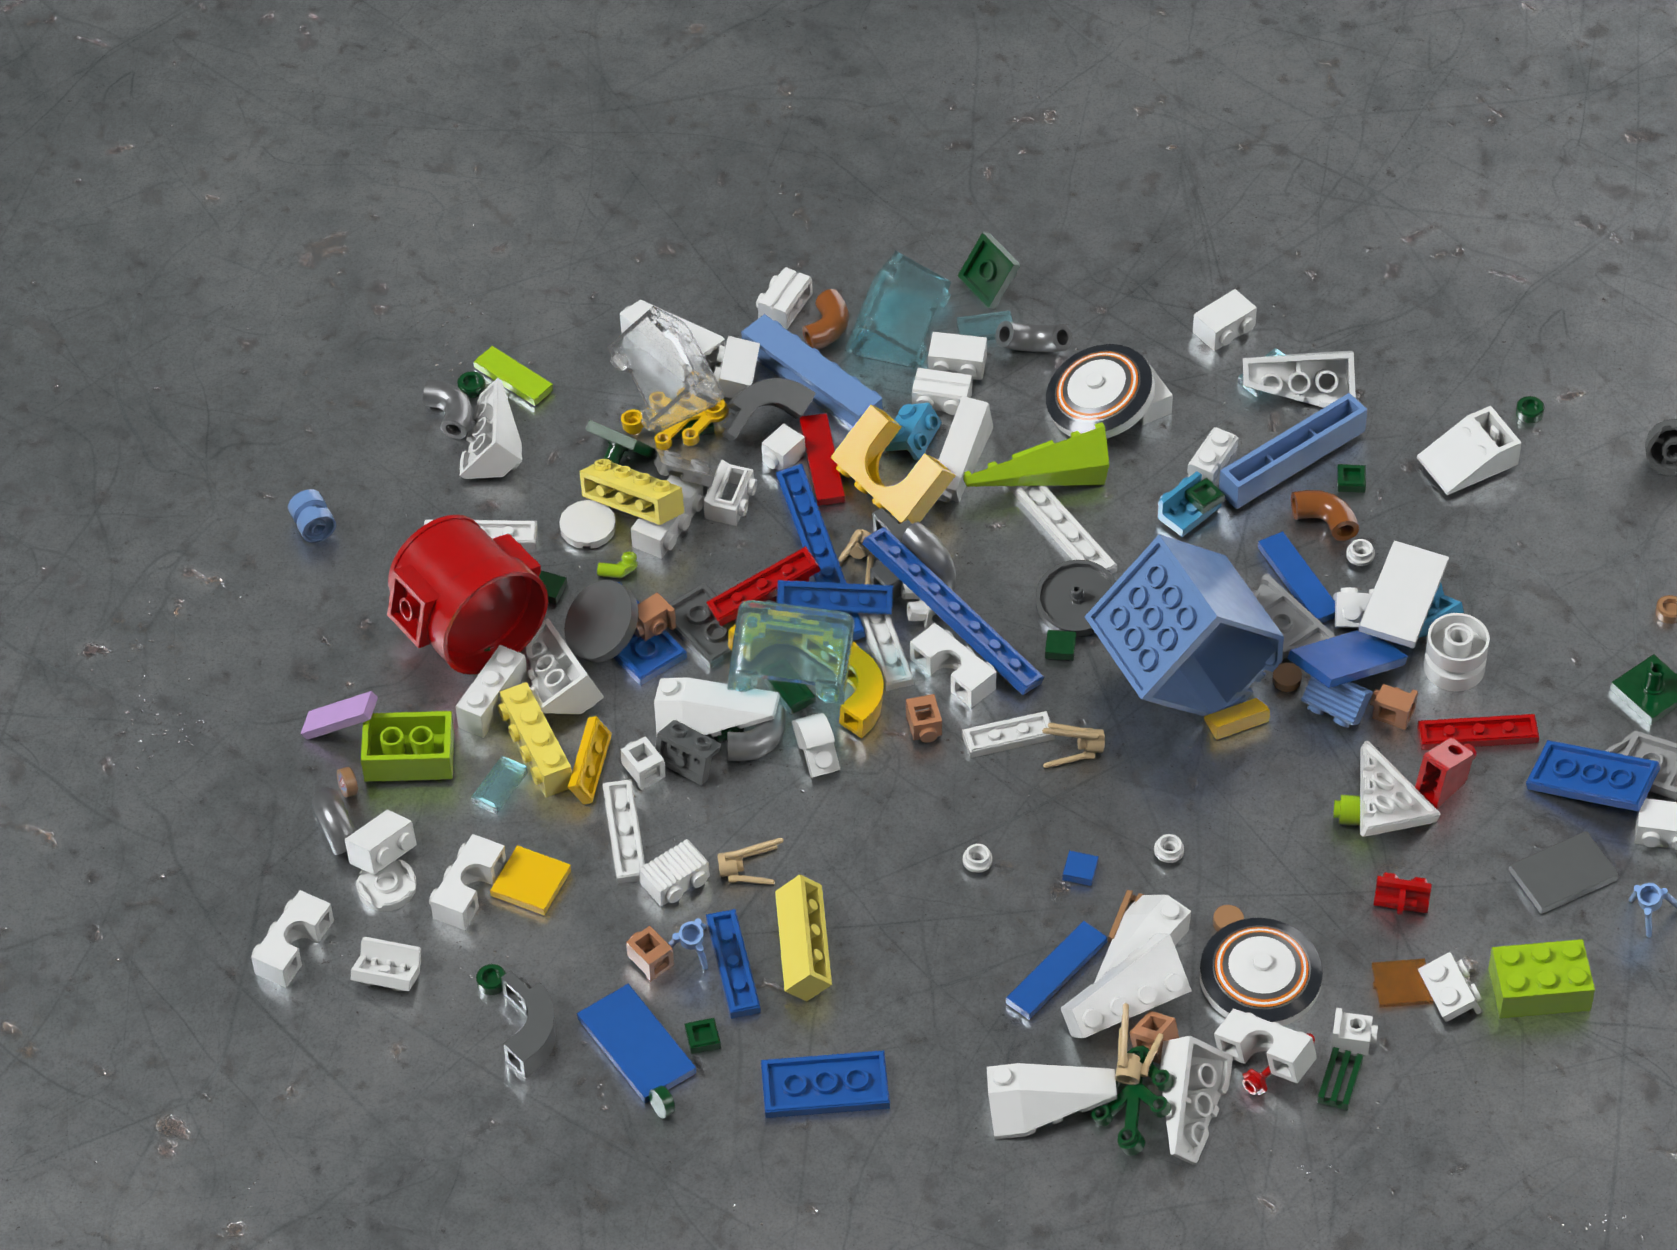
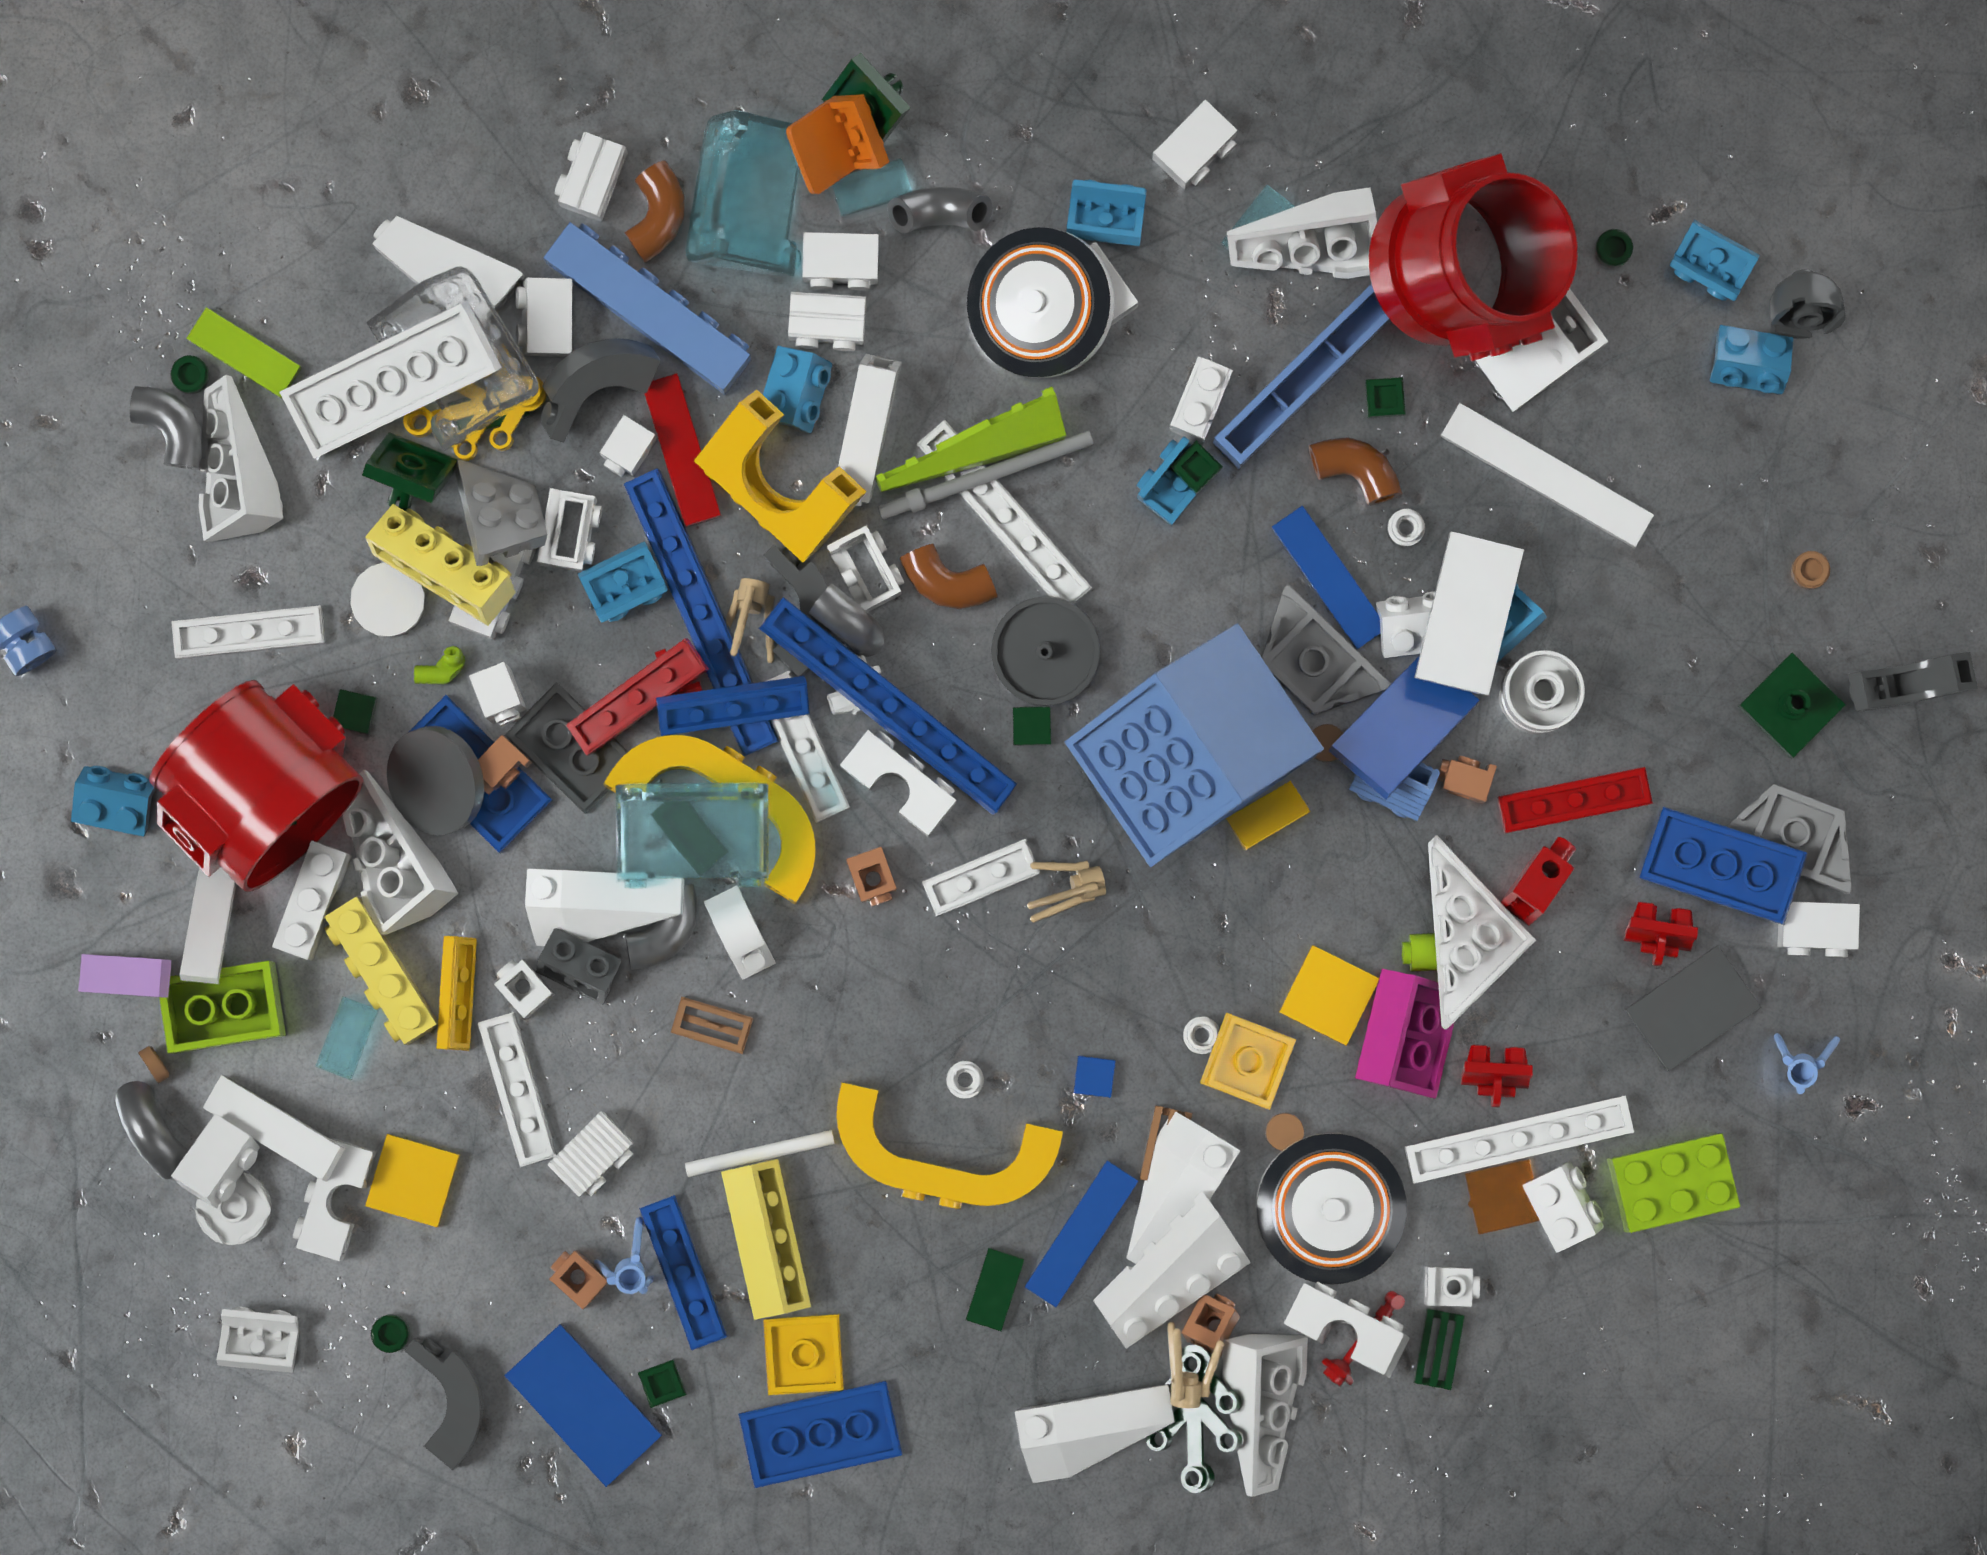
camera: 10 degrees left, 35 degrees up
white arch [251,890,334,988] -> none
tile [649,1085,675,1118] -> none
tan plant [717,838,784,885] -> none
none -> dark azure bracket [71,766,156,837]
none -> white tile [180,867,236,984]
none -> white tile [203,1075,345,1182]
none -> white plate [280,300,502,459]
none -> white brick [469,662,527,726]
none -> dark azure bracket [578,541,668,623]
none -> medium nougat tile [670,996,754,1054]
none -> white bar [685,1130,835,1177]
none -> yellow tile [763,1314,844,1395]
none -> orange bracket [786,94,890,194]
none -> white window [827,525,905,612]
none -> yellow arch [837,1083,1063,1210]
none -> light grey bar [878,431,1094,520]
none -> dark orange cylinder [900,543,998,609]
none -> dark green tile [966,1248,1025,1332]
none -> dark azure bracket [1066,180,1147,246]
none -> yellow tile [1200,1013,1296,1110]
none -> yellow tile [1279,945,1379,1046]
none -> dark pink slope [1355,969,1455,1099]
none -> red cylinder [1369,153,1578,361]
none -> white plate [1404,1095,1634,1183]
none -> white tile [1440,403,1654,548]
none -> red hips [1624,902,1698,966]
none -> dark azure bracket [1669,219,1760,301]
none -> dark azure bracket [1710,325,1794,394]

